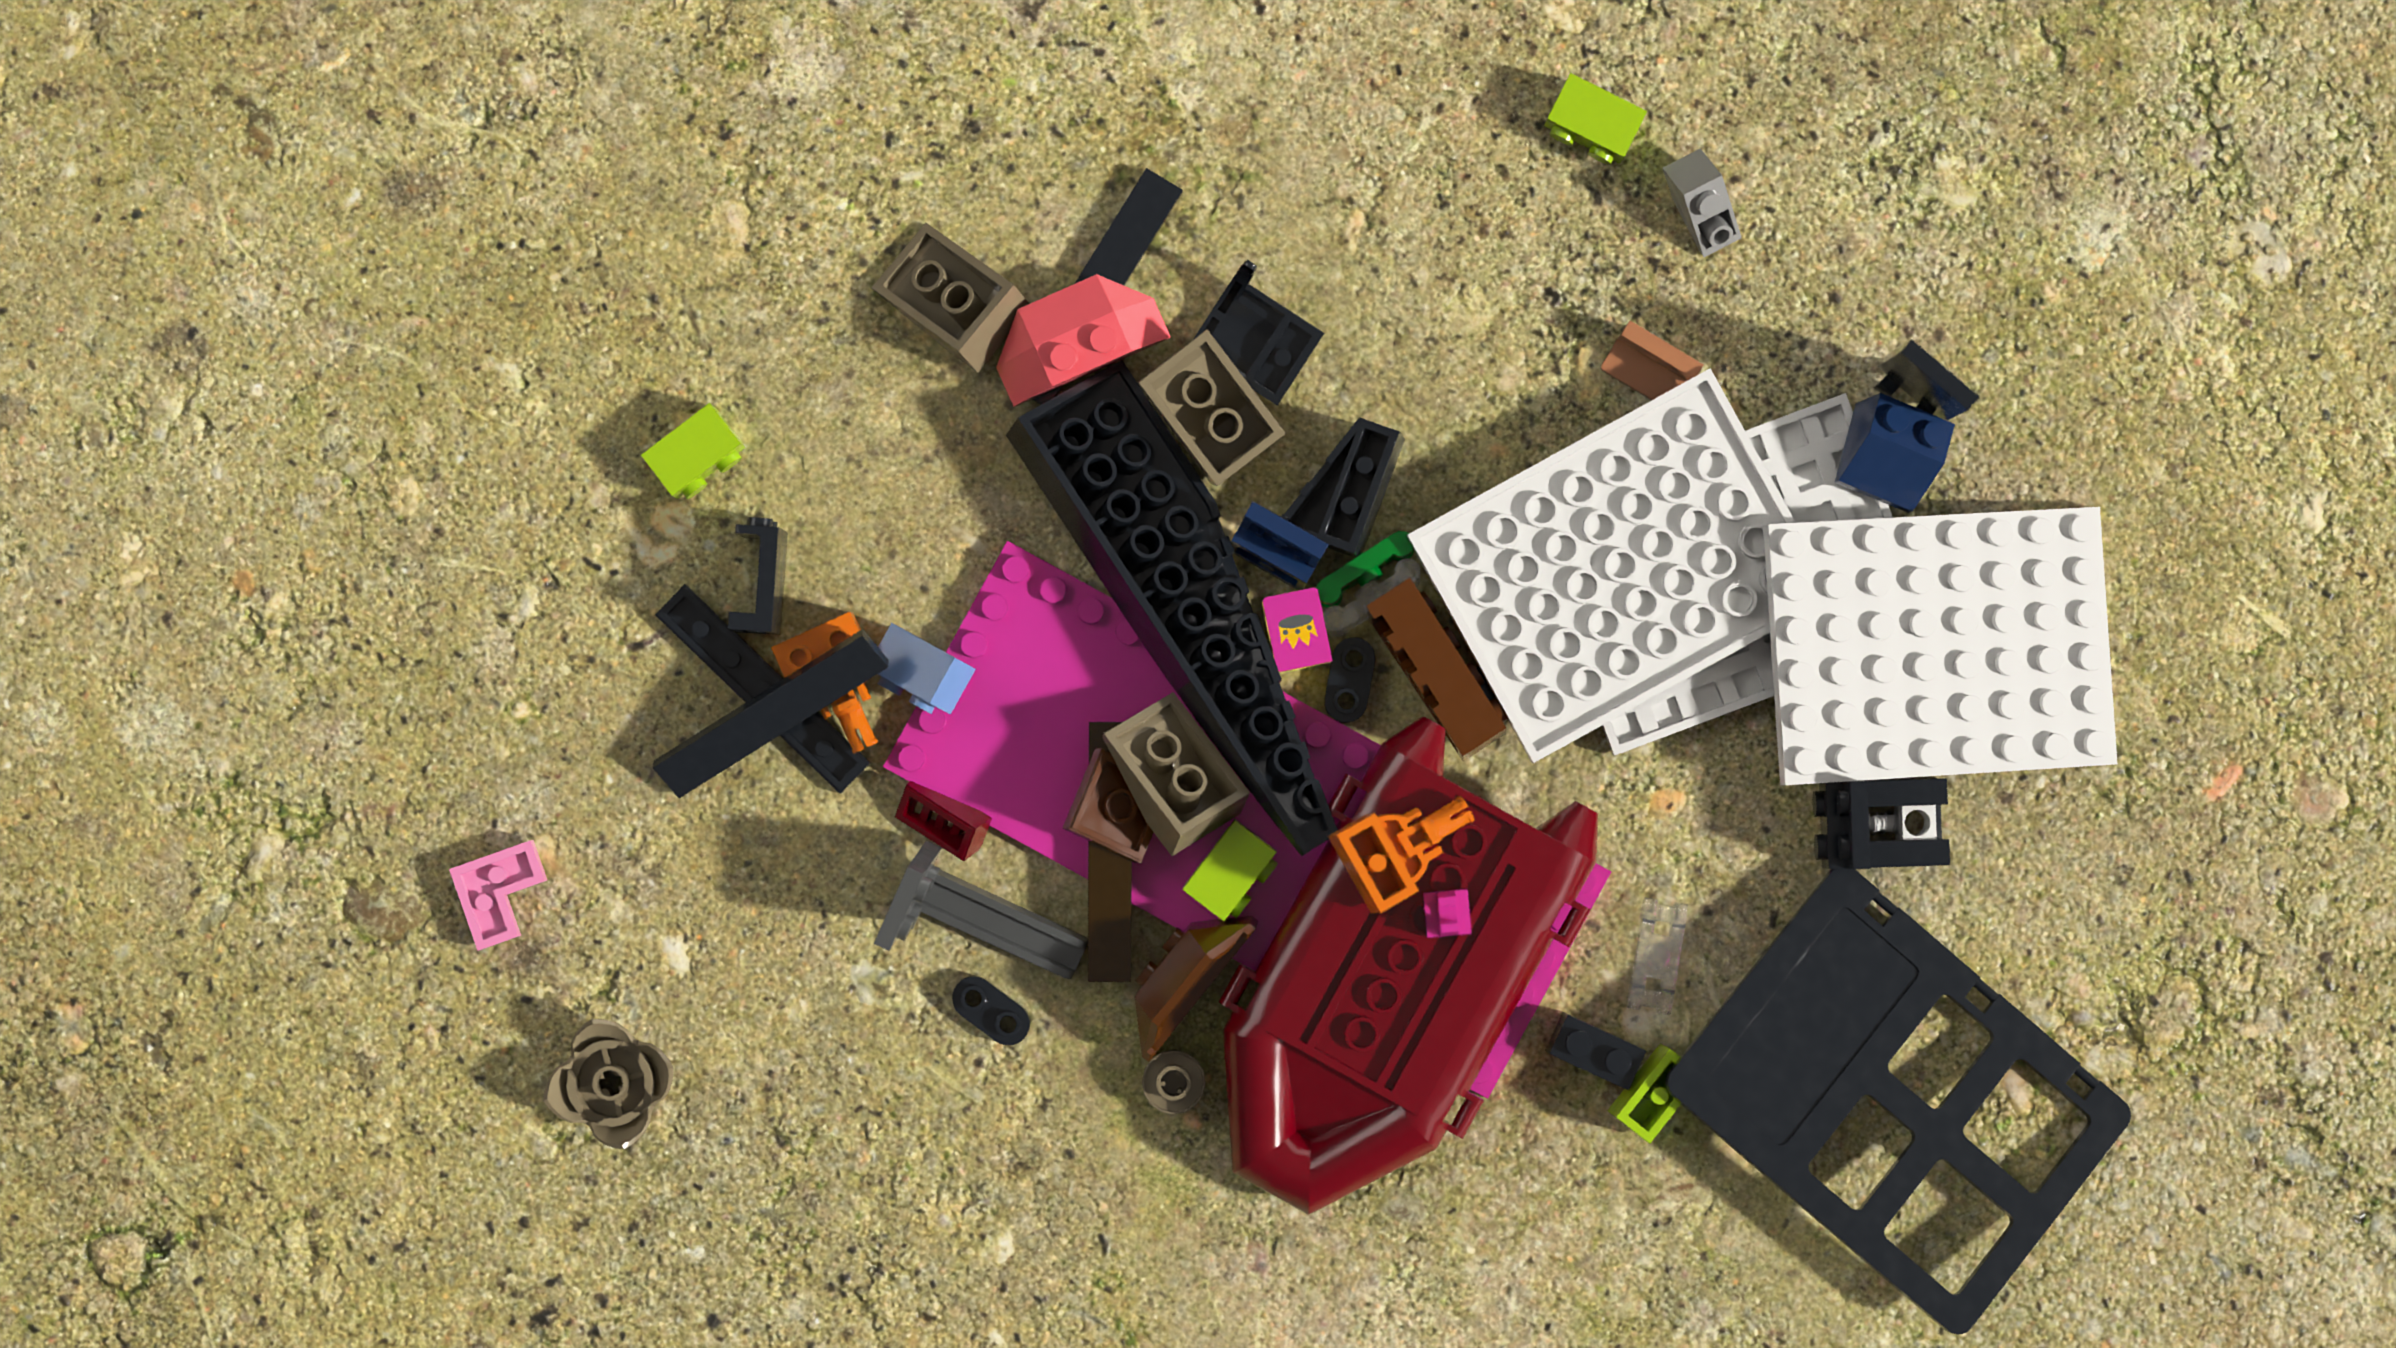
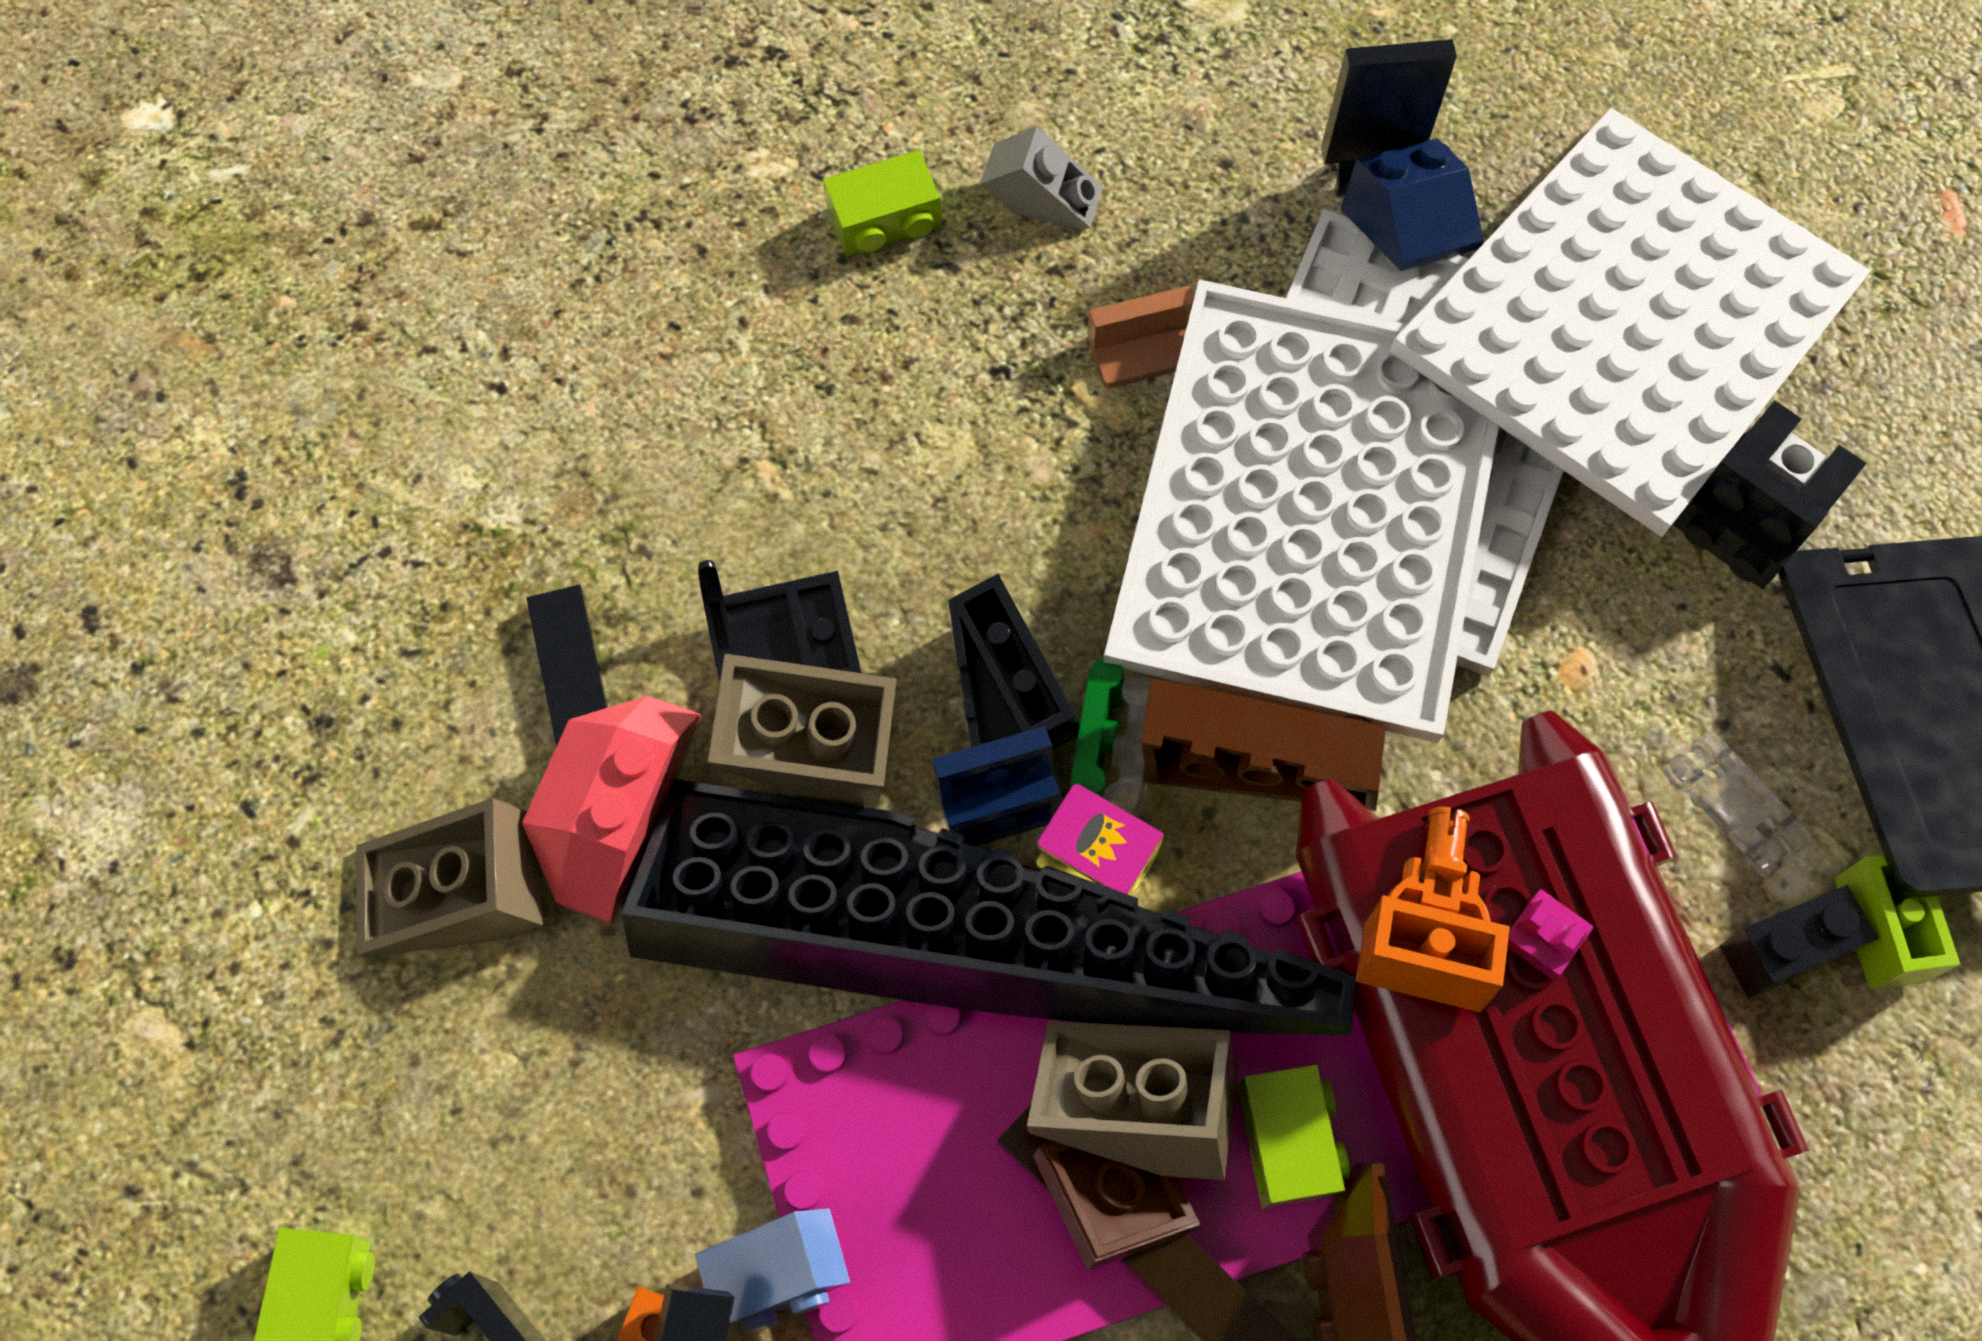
camera: 50 degrees left, 20 degrees down
black plate [1324,637,1375,723] -> none

